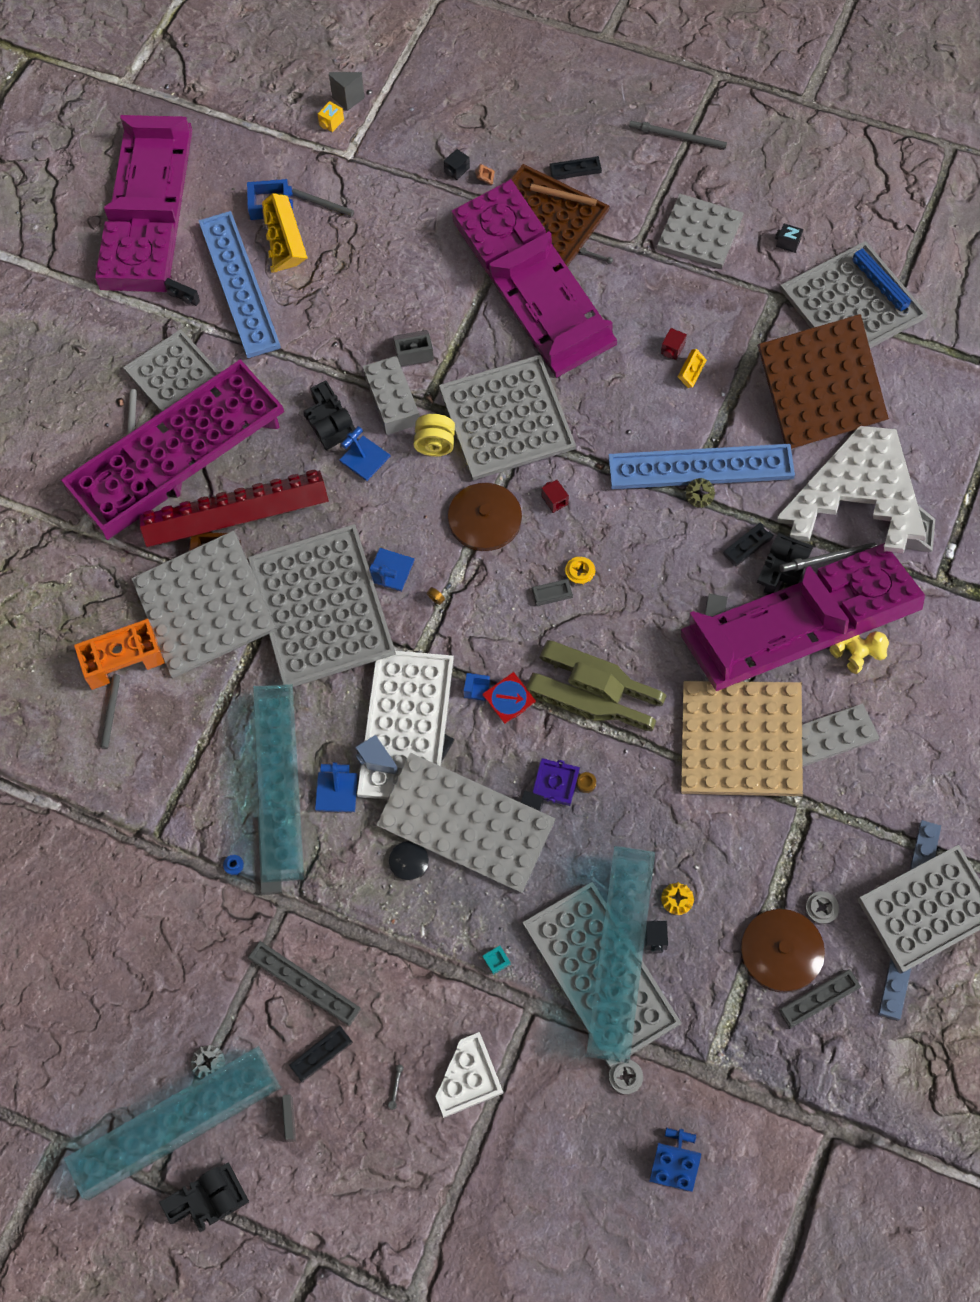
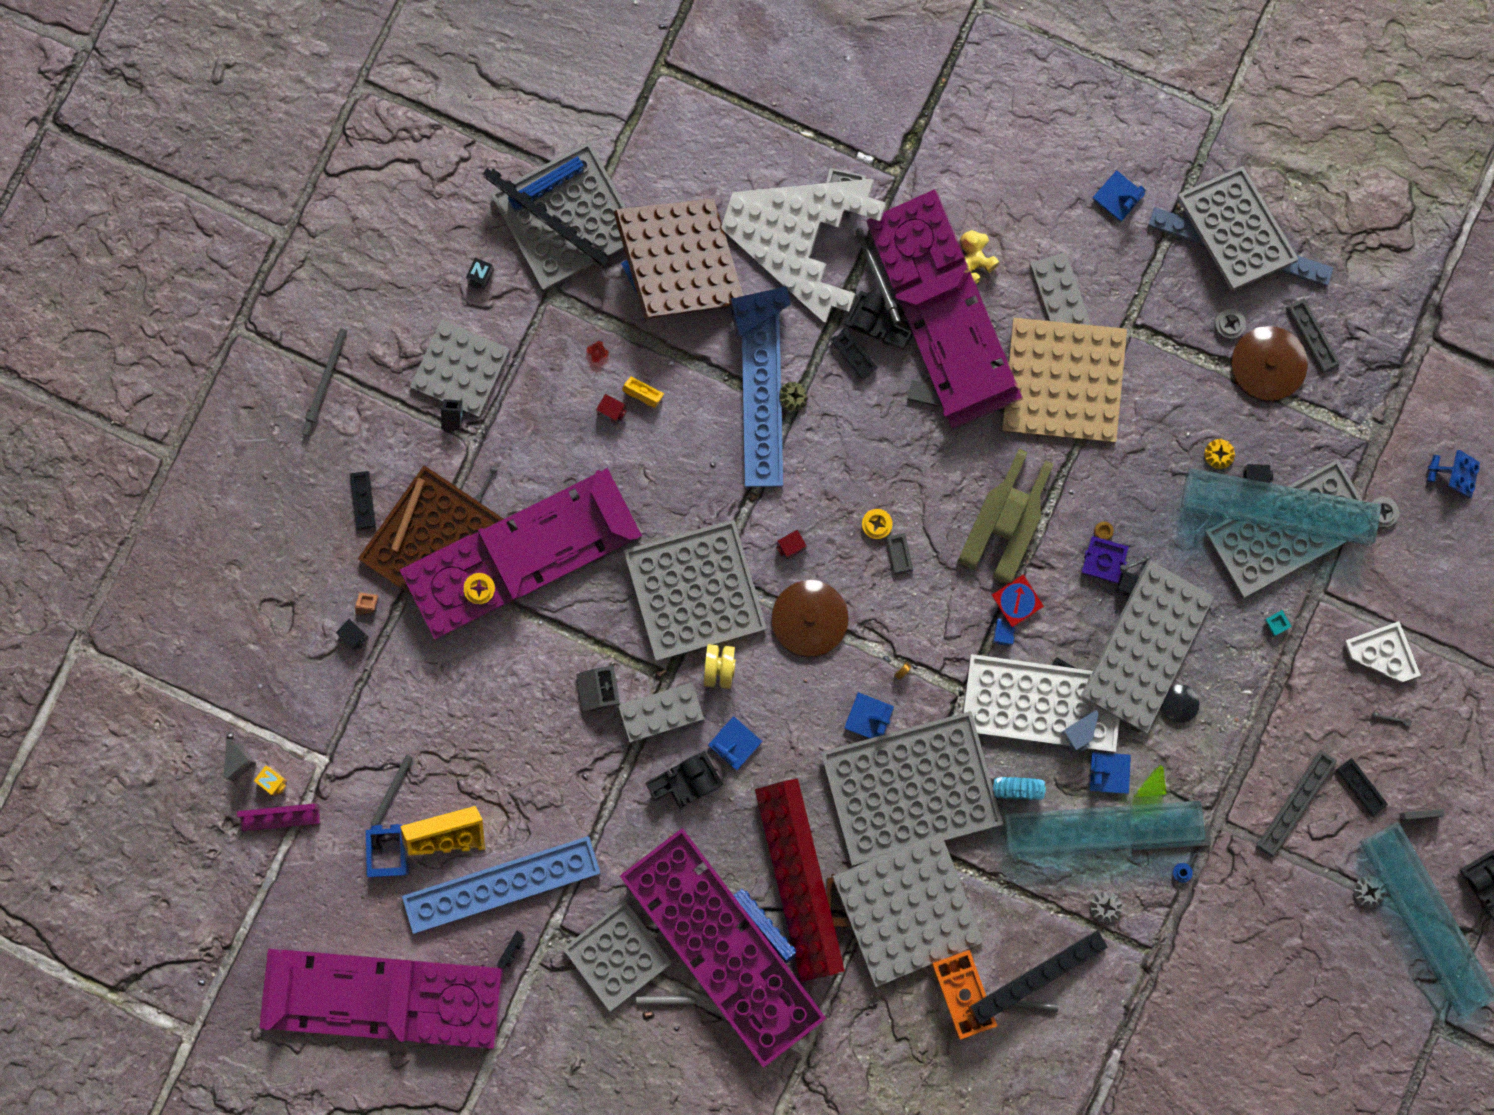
camera: 90 degrees left, 15 degrees up
none -> magenta fence [237,803,321,832]
none -> black brick [441,399,463,431]
none -> yellow gear [463,573,495,604]
none -> black plate [482,168,609,268]
none -> clear red plate [586,341,609,363]
none -> dark blue wedge [729,286,791,337]
none -> piece [734,889,796,964]
none -> black plate [968,930,1108,1025]
none -> medium azure gear [993,777,1046,800]
none -> light grey gear [1090,891,1122,923]
none -> blue plate [1092,170,1146,222]
none -> dark grey hinge [1120,555,1151,572]
none -> clear neon green slope [1133,765,1167,798]

